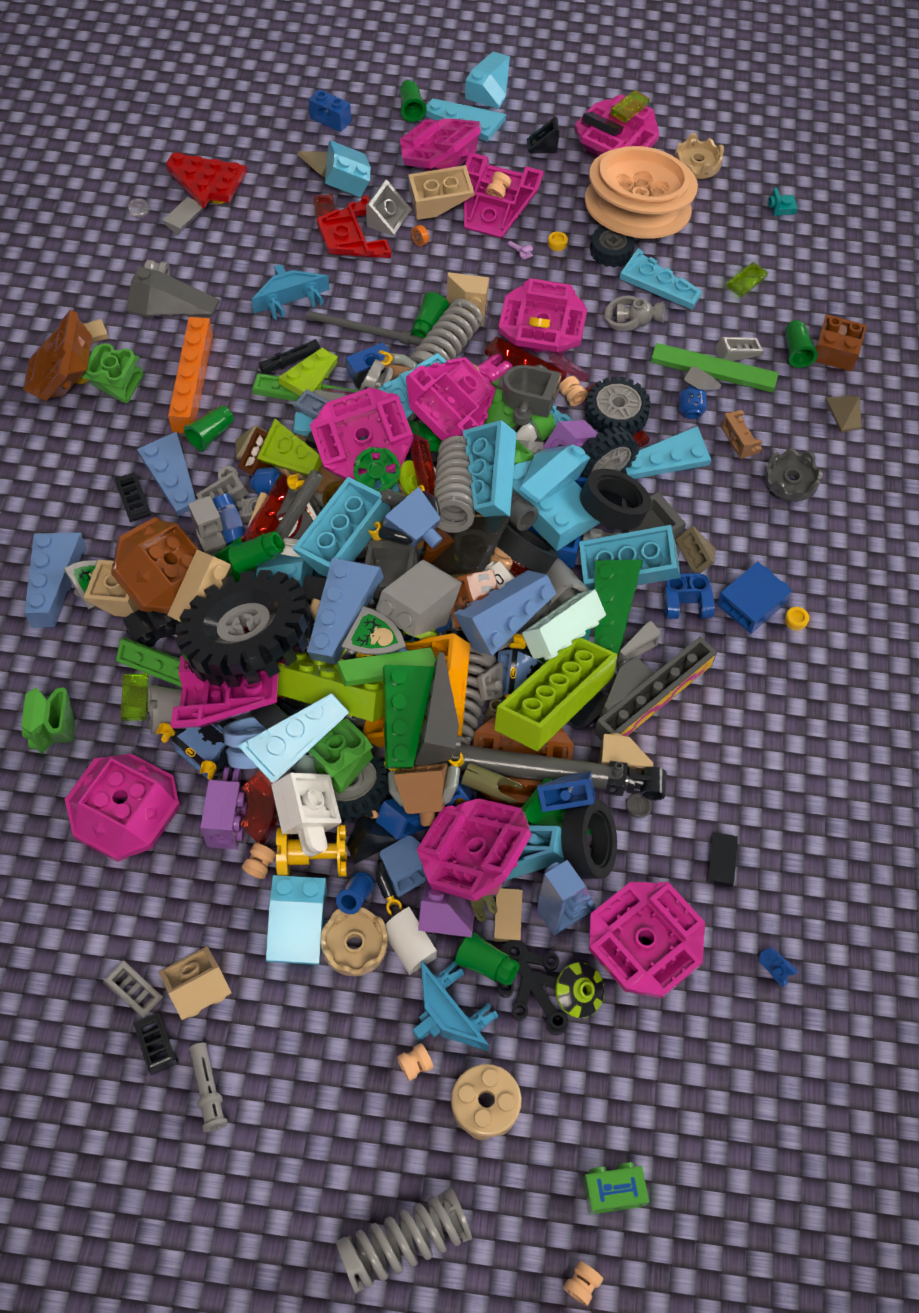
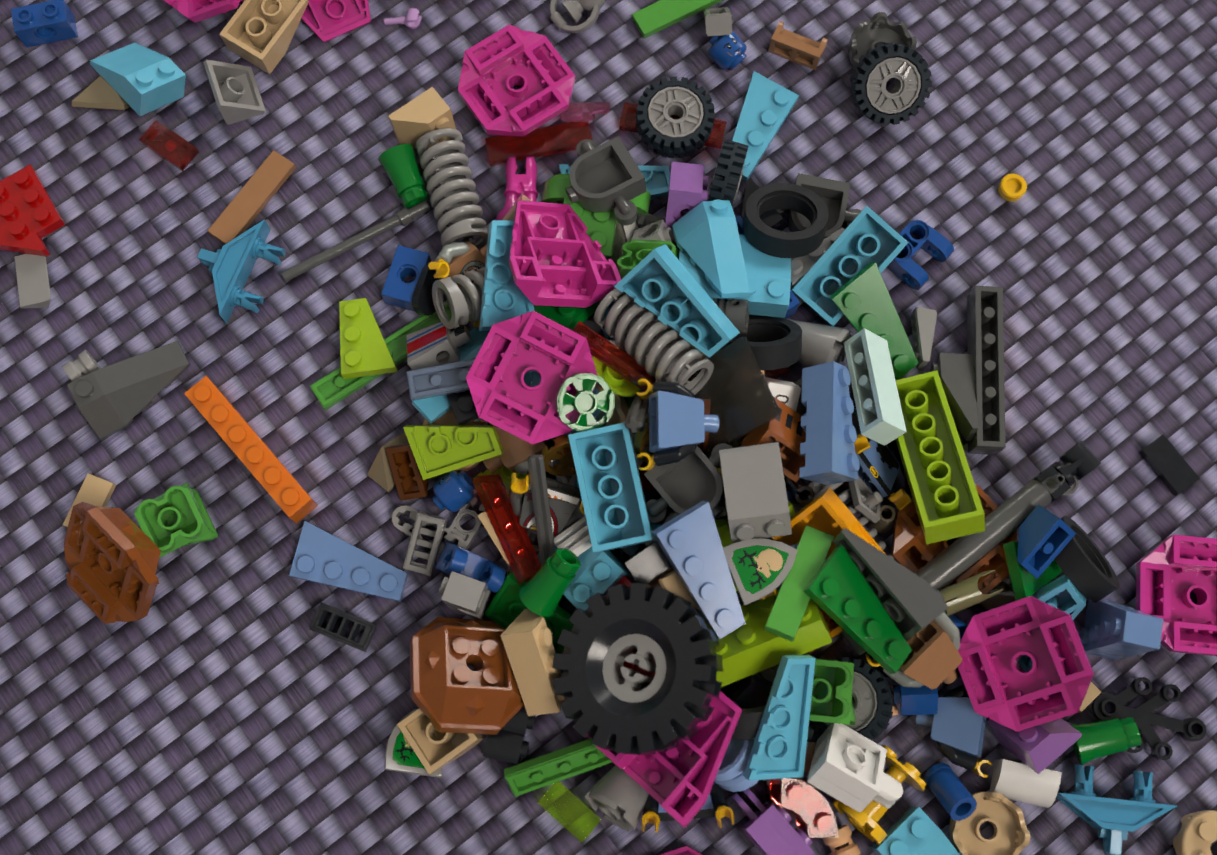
camera: 45 degrees left, 15 degrees up
medium blue wedge [24,533,86,628] -> none
green plant [184,405,234,452] -> none
black pin [259,339,321,375] -> none
red wing [317,195,392,258] -> none
black slope [347,817,400,864] -> none
orange tile [411,225,429,247] -> none
yellow tile [529,317,551,328] -> none
dish [556,962,604,1018] -> none
light nougat wheel [559,376,588,406] -> none
tan slope [598,733,653,775] -> none
dark tan slope [675,526,716,574] -> none
blue brick [716,561,793,634] -> none
none -> medium nougat tile [208,150,296,244]
none -> wheel [850,42,932,125]

